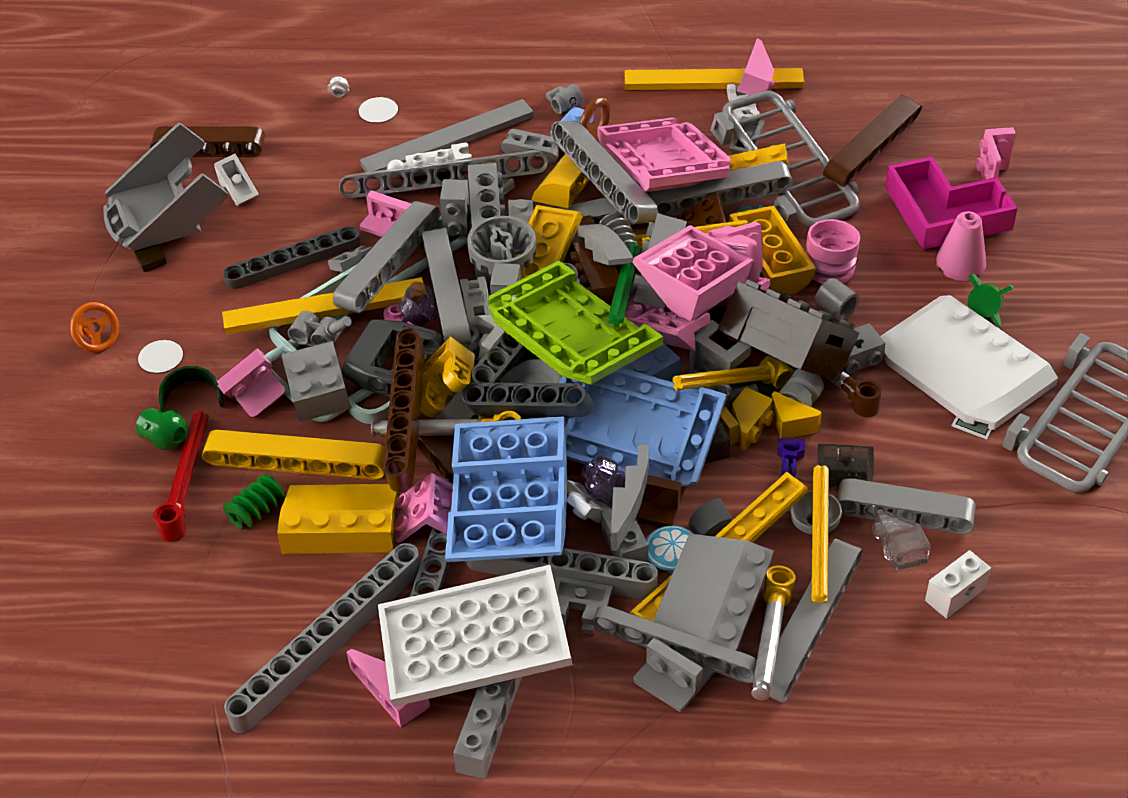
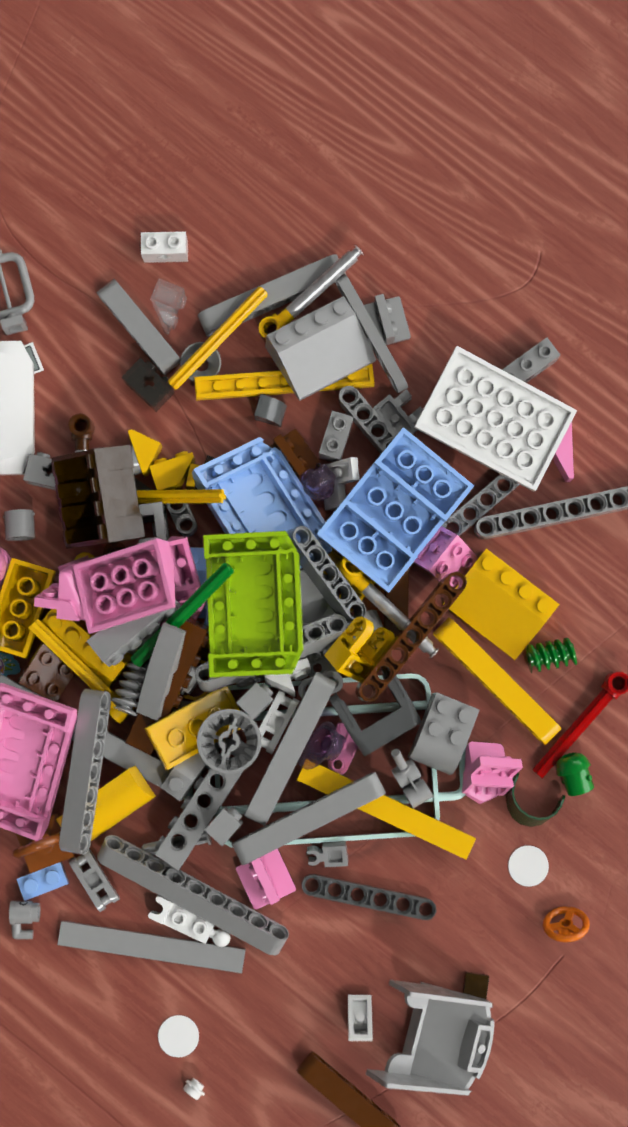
camera: 145 degrees left, 35 degrees up
light grey slope [611,444,649,550] -> none
dish [646,526,694,575] -> none
dark purple piece [777,438,805,477] -> none

